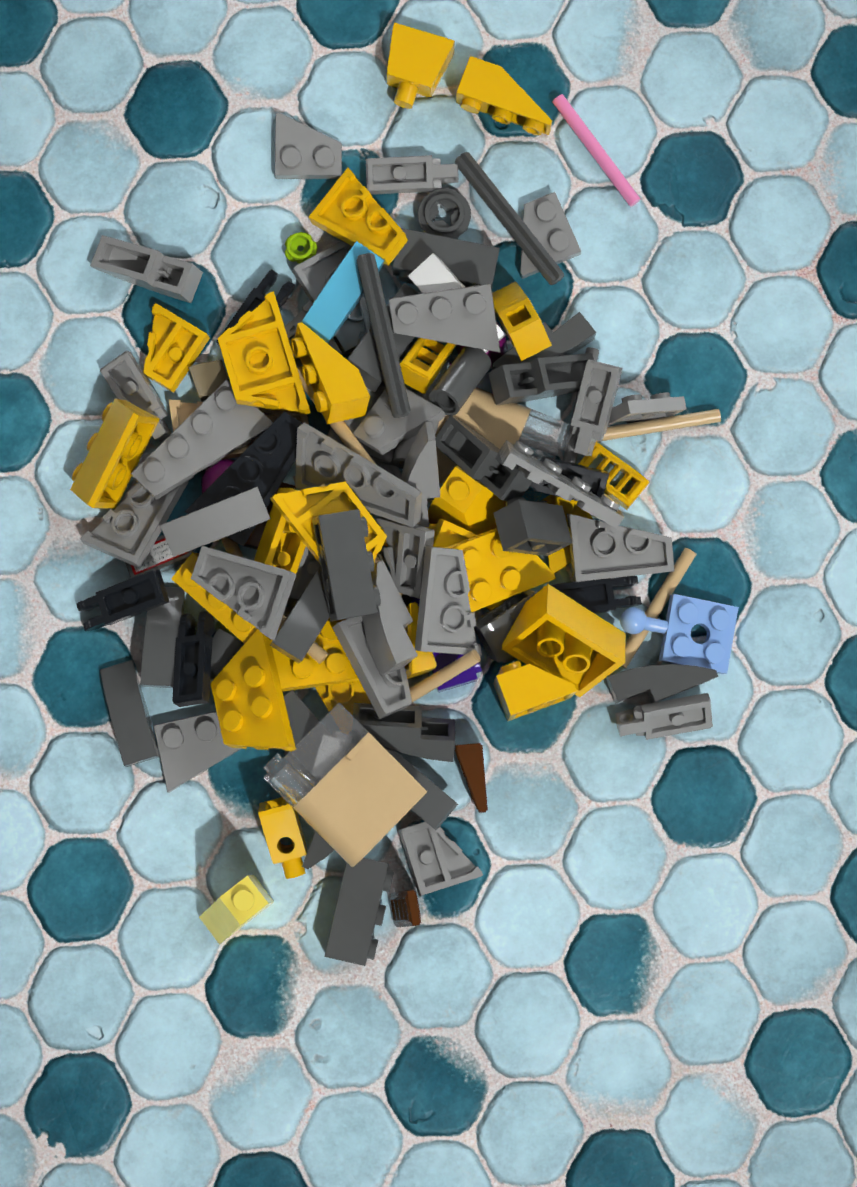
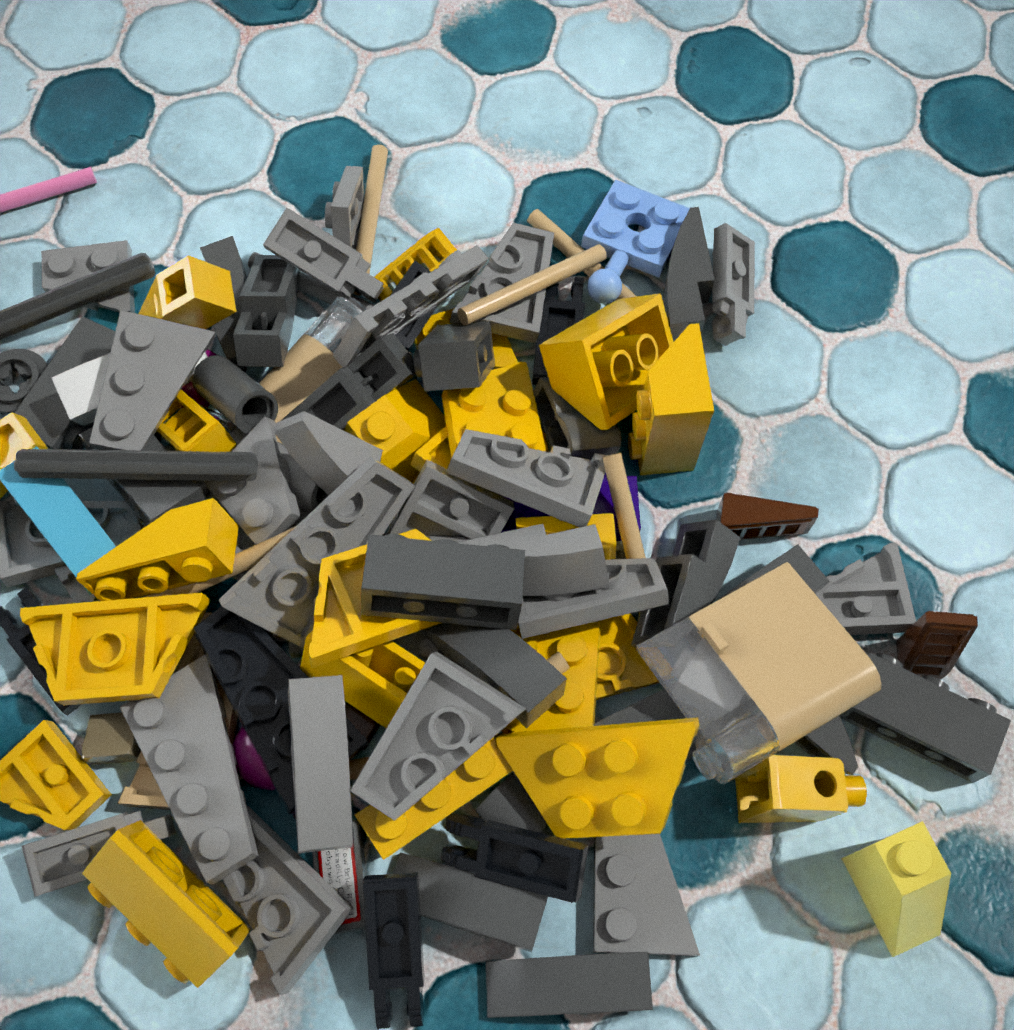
camera: 75 degrees left, 15 degrees down
none -> tan bar [457,244,607,326]

